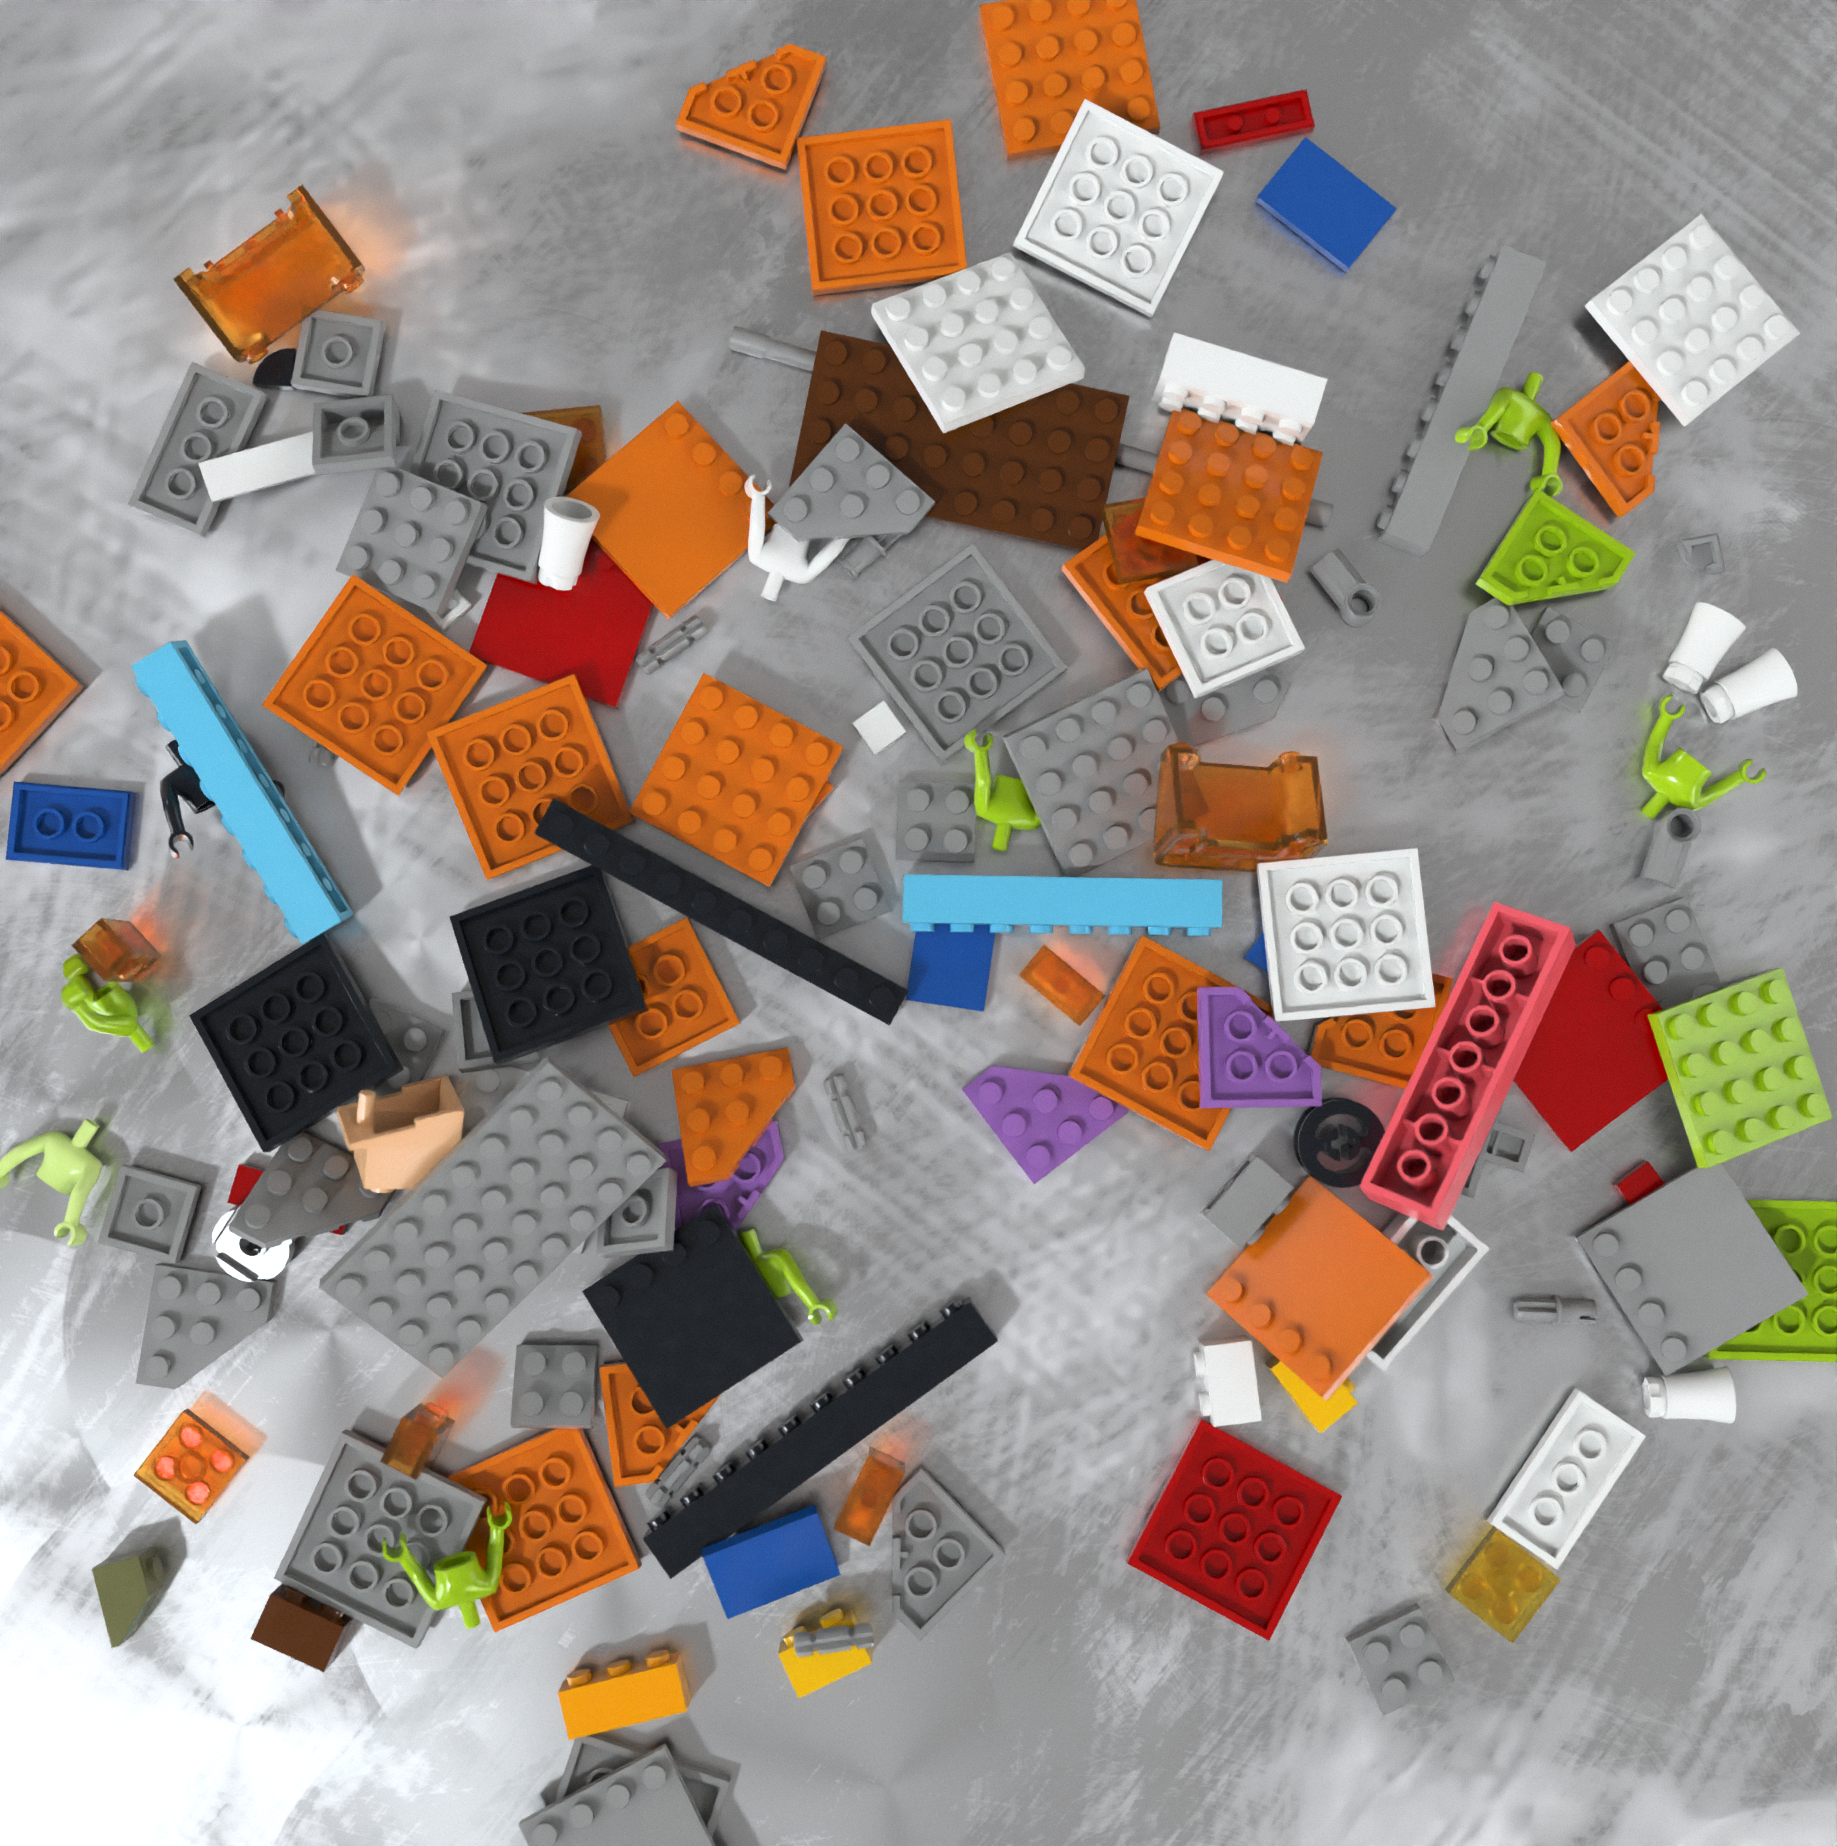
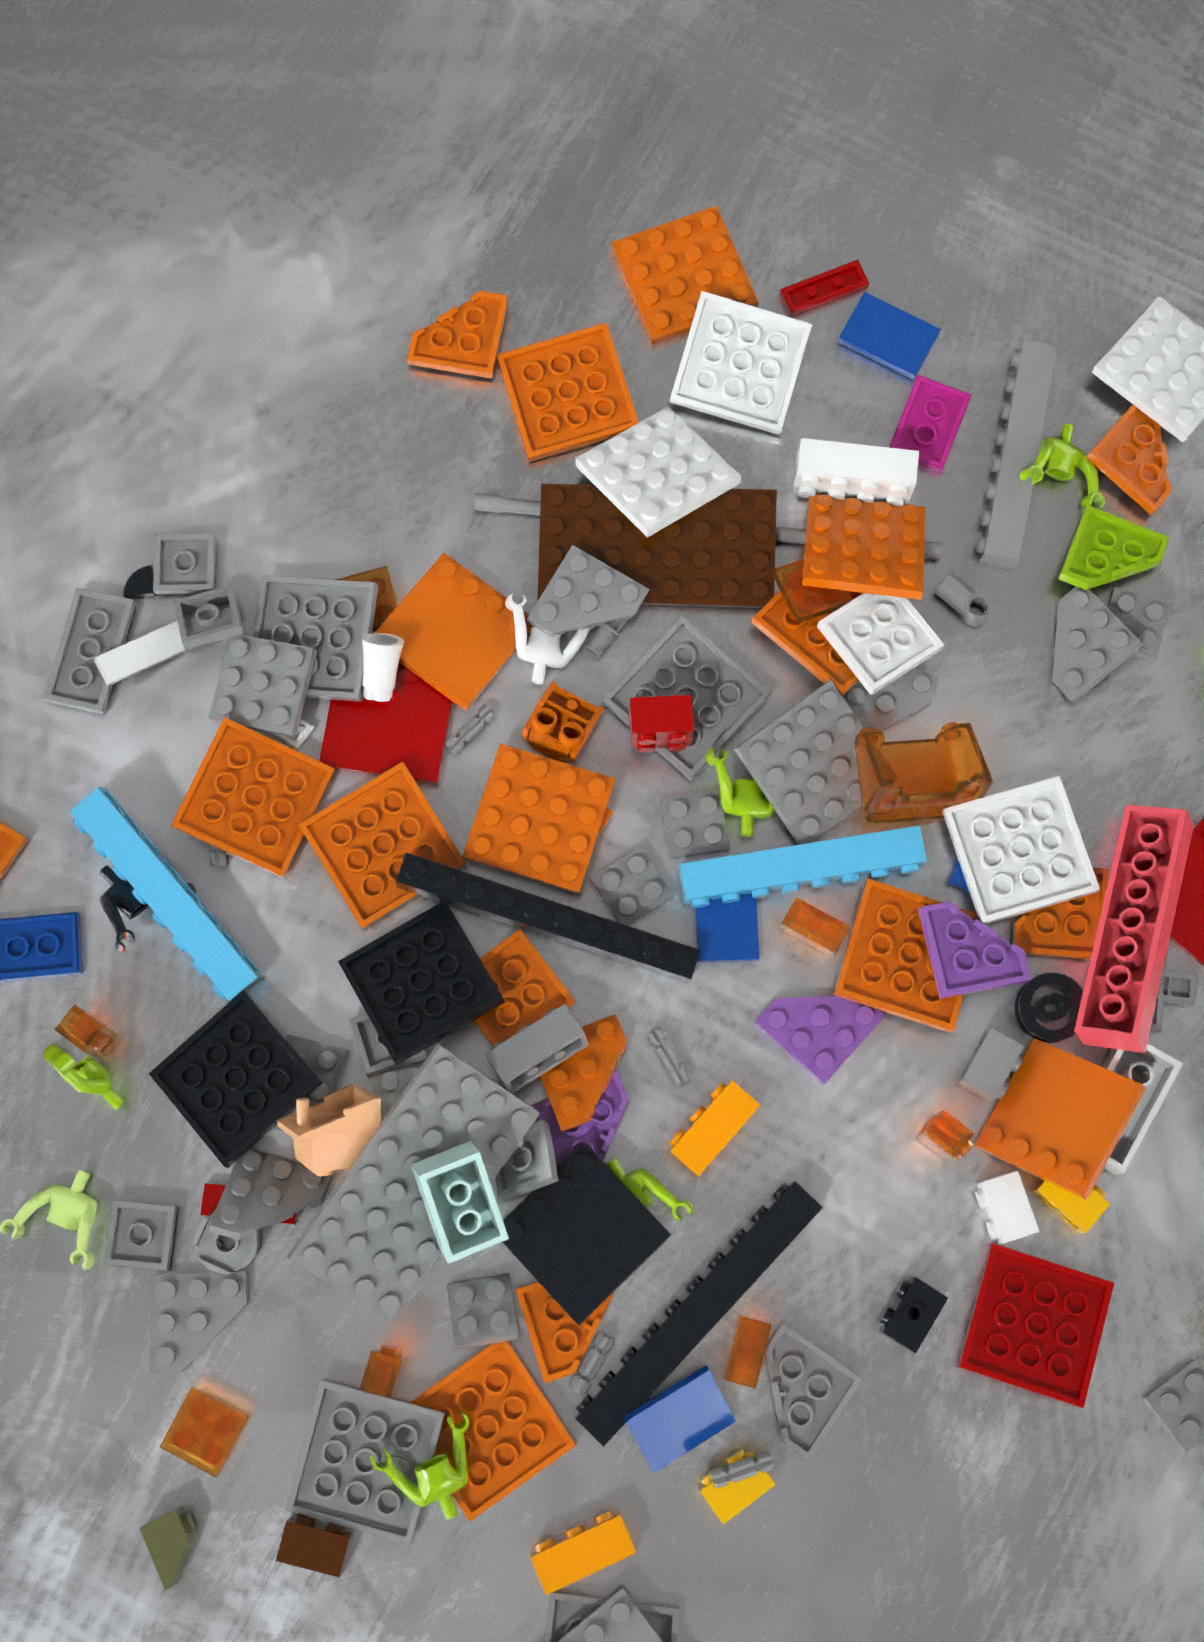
camera: 10 degrees left, 10 degrees down
clear orange windscreen [173,184,365,364] -> none
white tile [852,700,907,756] -> none
none -> light aqua brick [411,1141,509,1264]
none -> light grey brick [485,1004,589,1093]
none -> orange slope [521,681,605,762]
none -> red brick [629,695,694,753]
none -> light orange brick [669,1080,760,1178]
none -> black brick [878,1277,948,1354]
none -> dark pink tile [889,375,972,474]
none -> clear orange brick [915,1110,974,1162]

